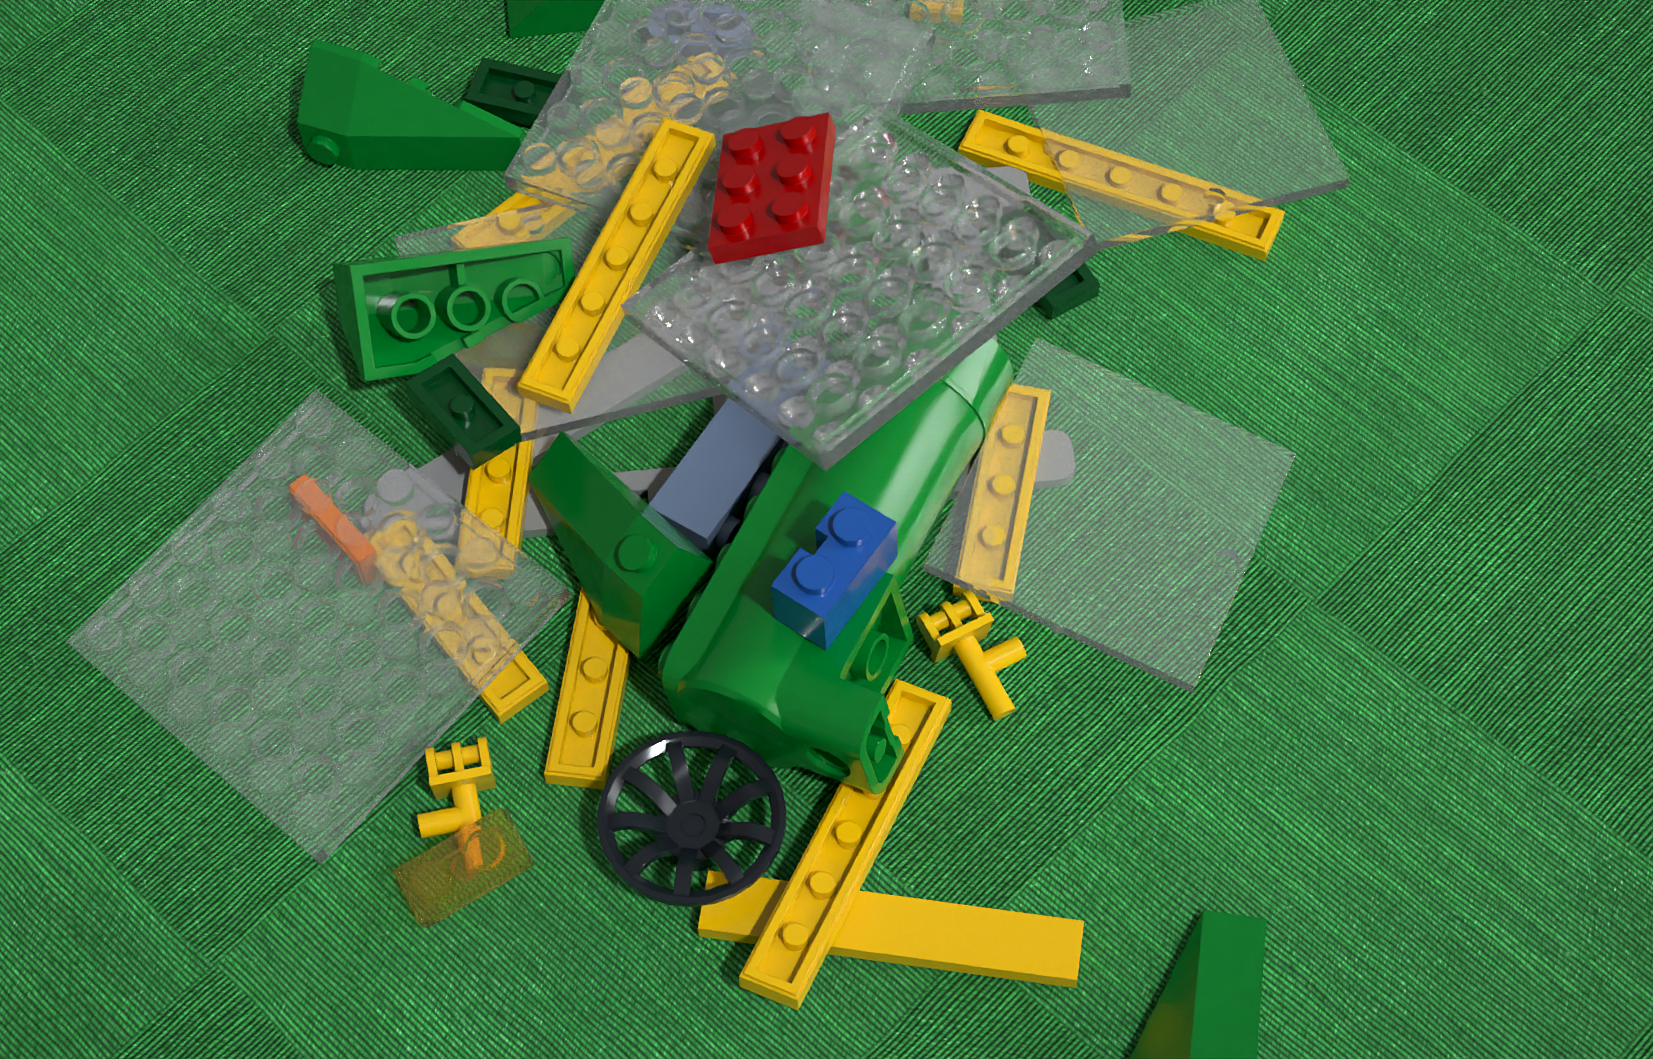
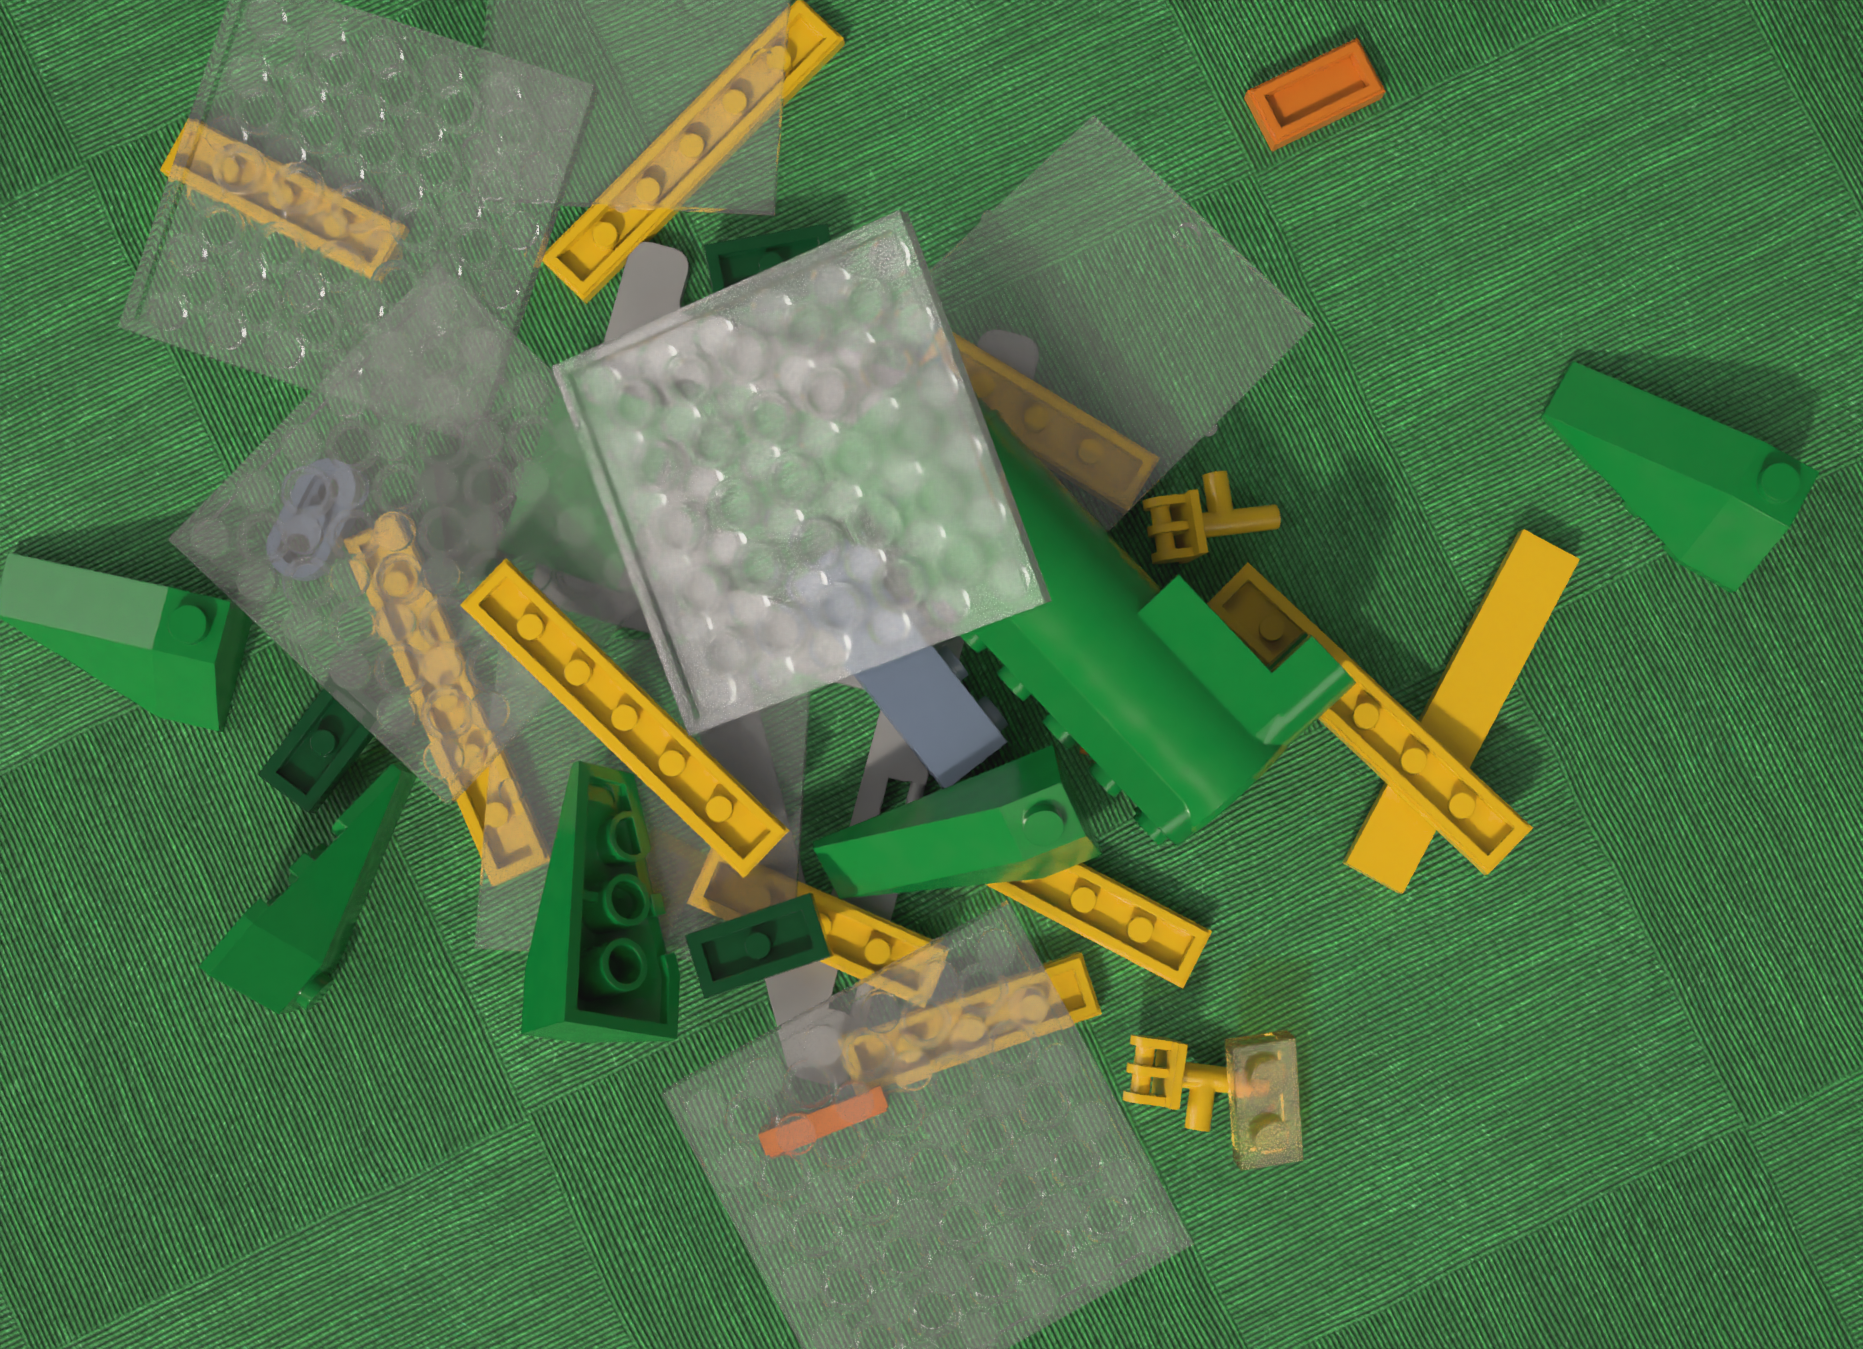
camera: 70 degrees left, 25 degrees up
black wheel [597,731,786,907] -> none
red plate [708,112,836,265] -> none
blue brick [771,491,898,651] -> none
none -> orange tile [1244,37,1386,152]

